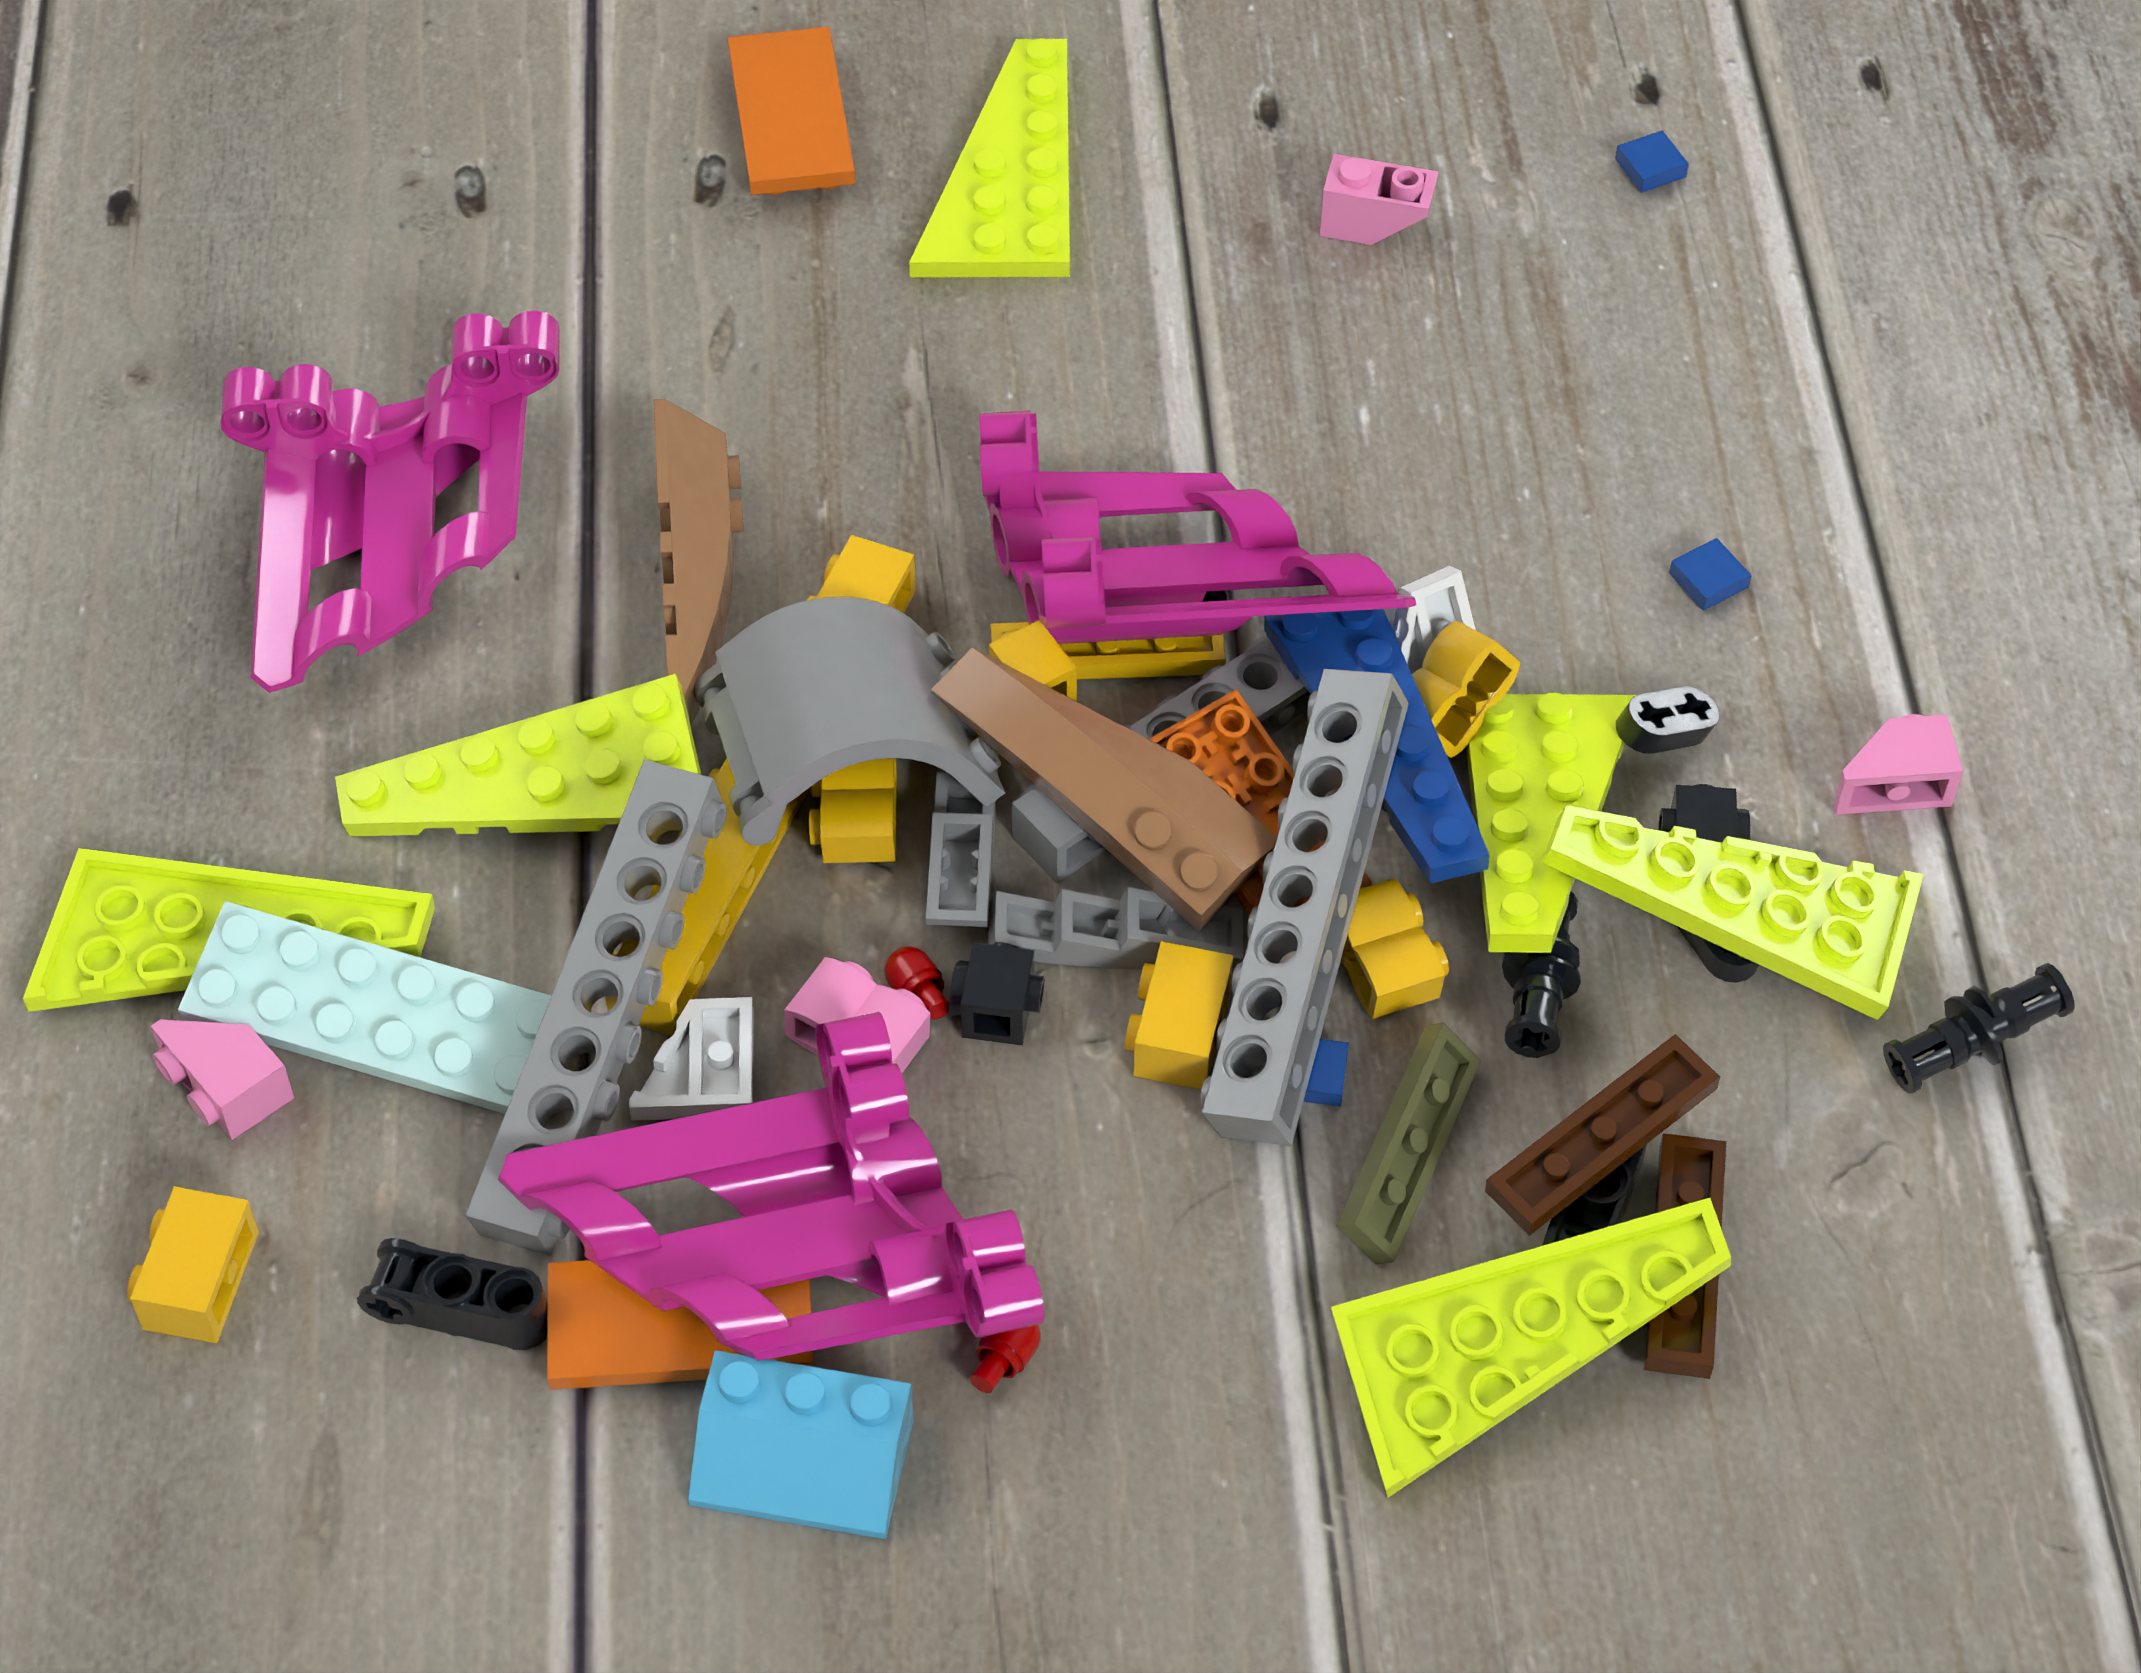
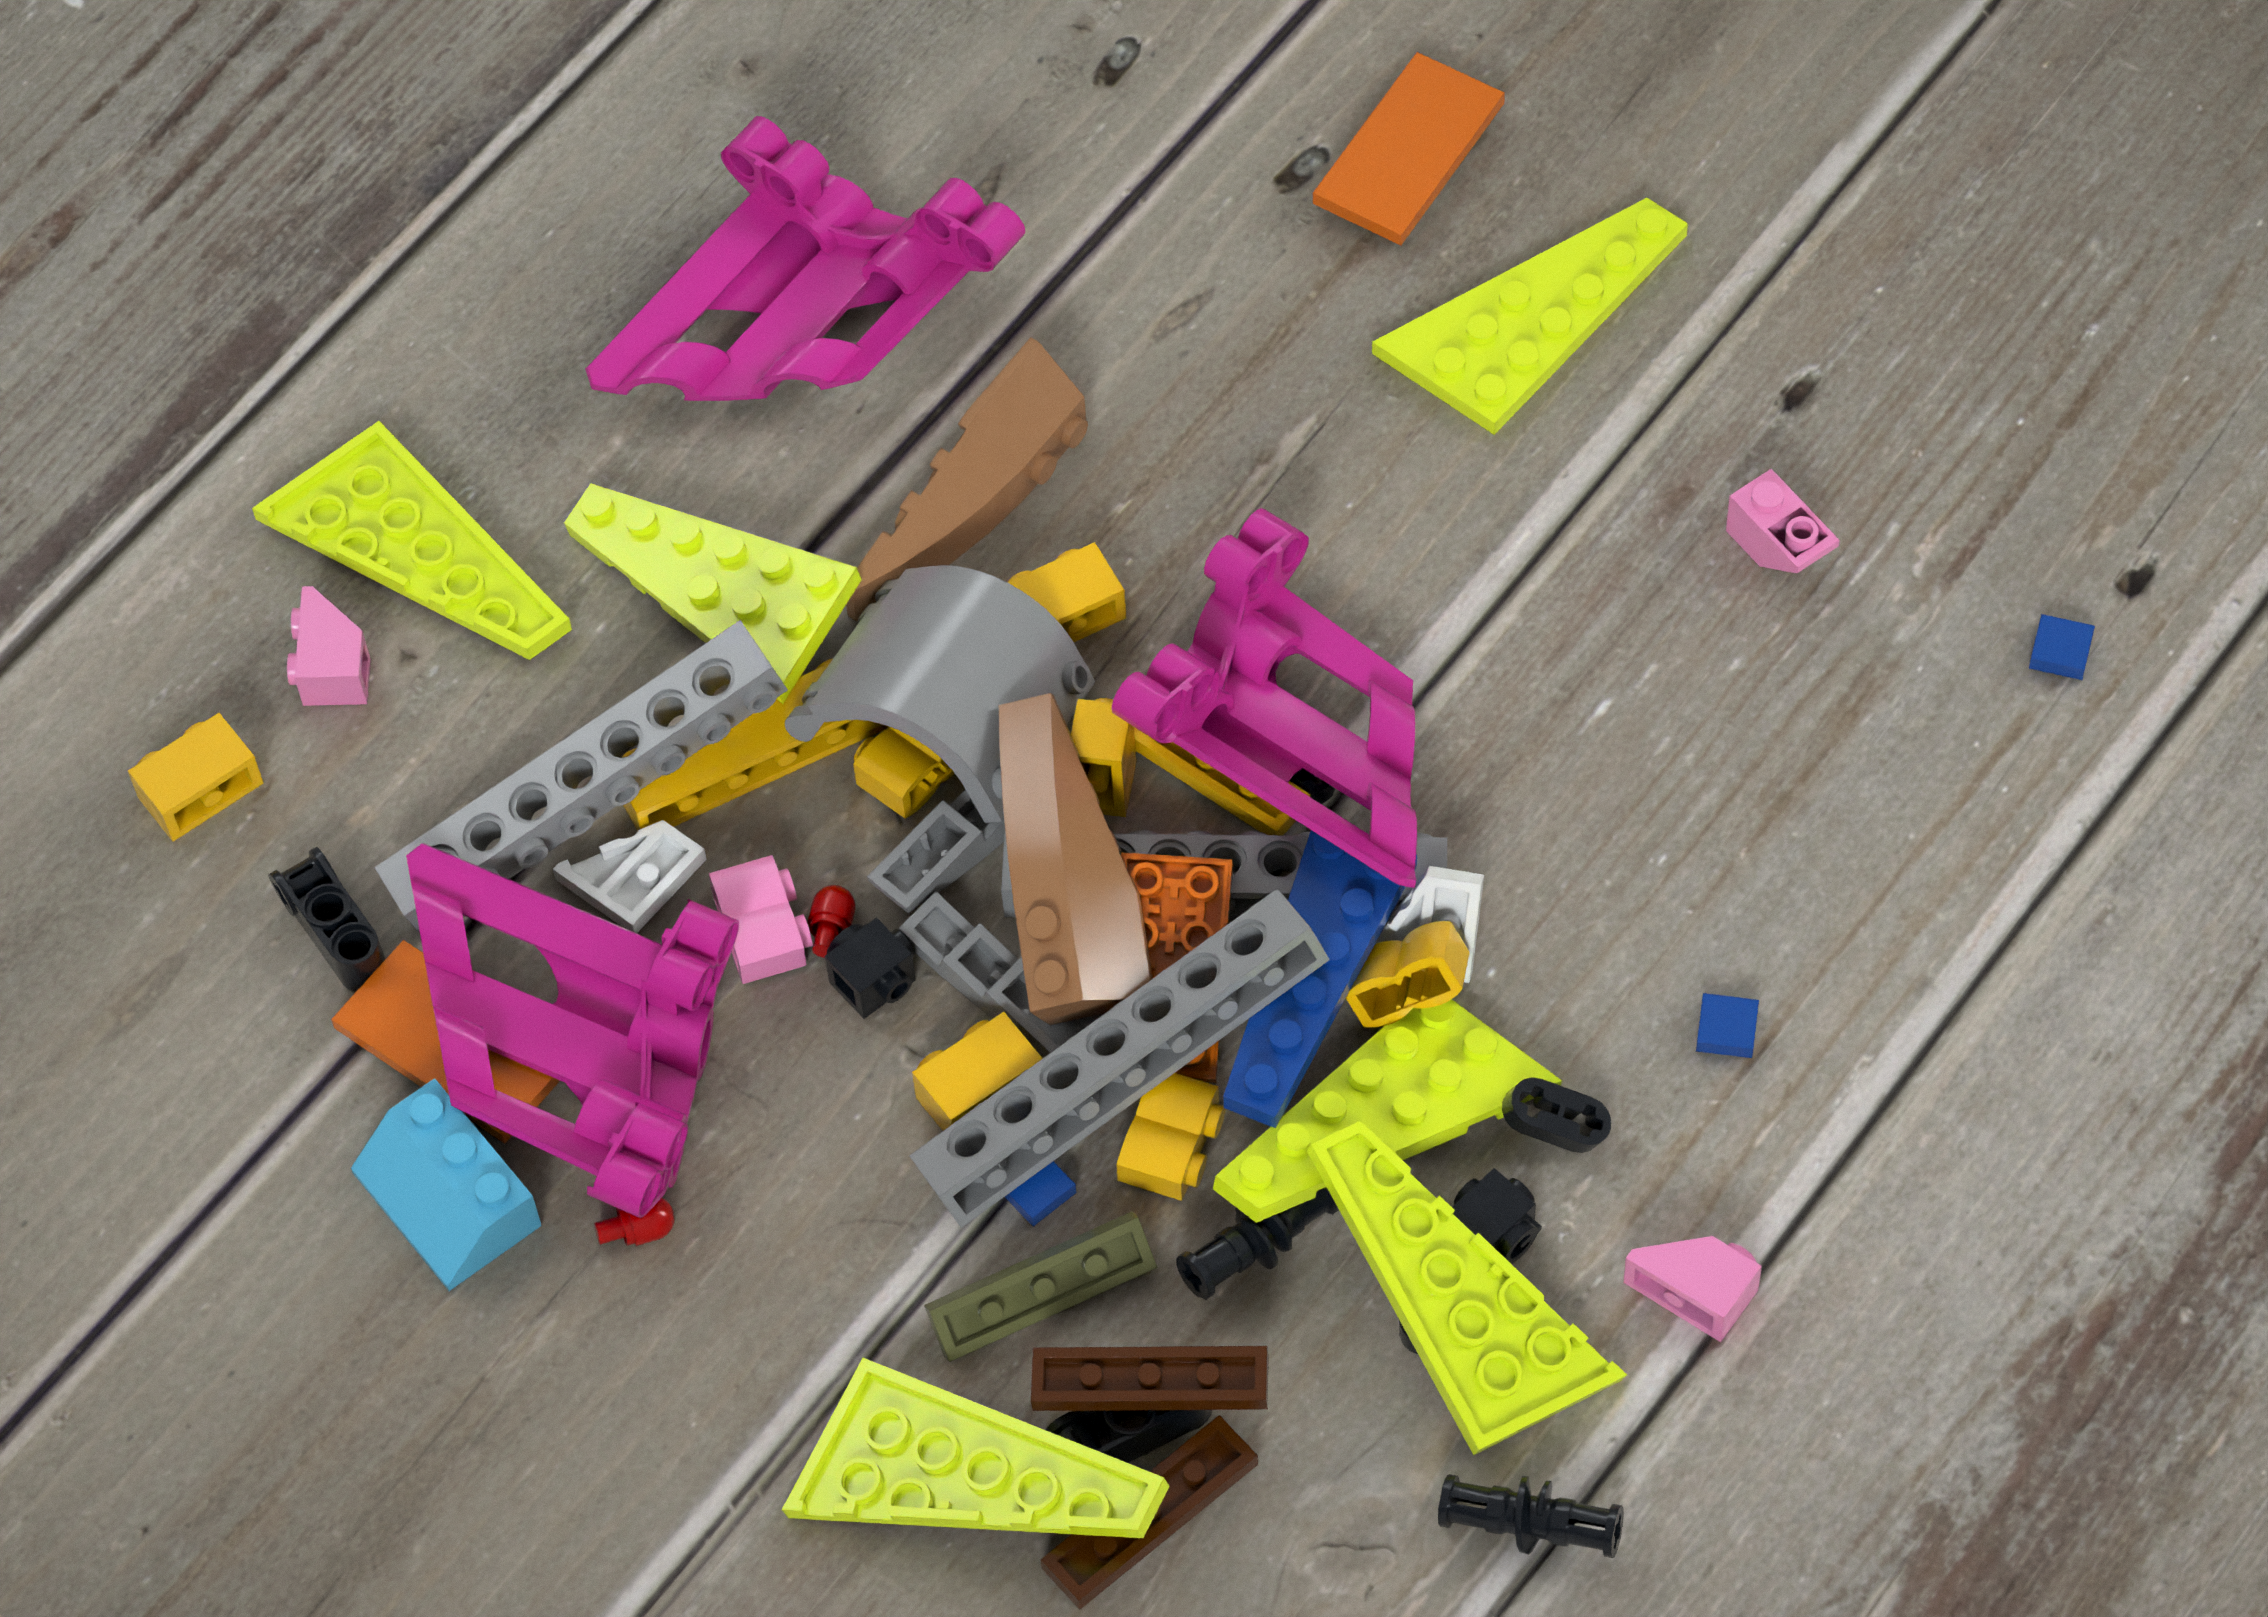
camera: 45 degrees right, 5 degrees up
light aqua plate [178,901,551,1114] -> none

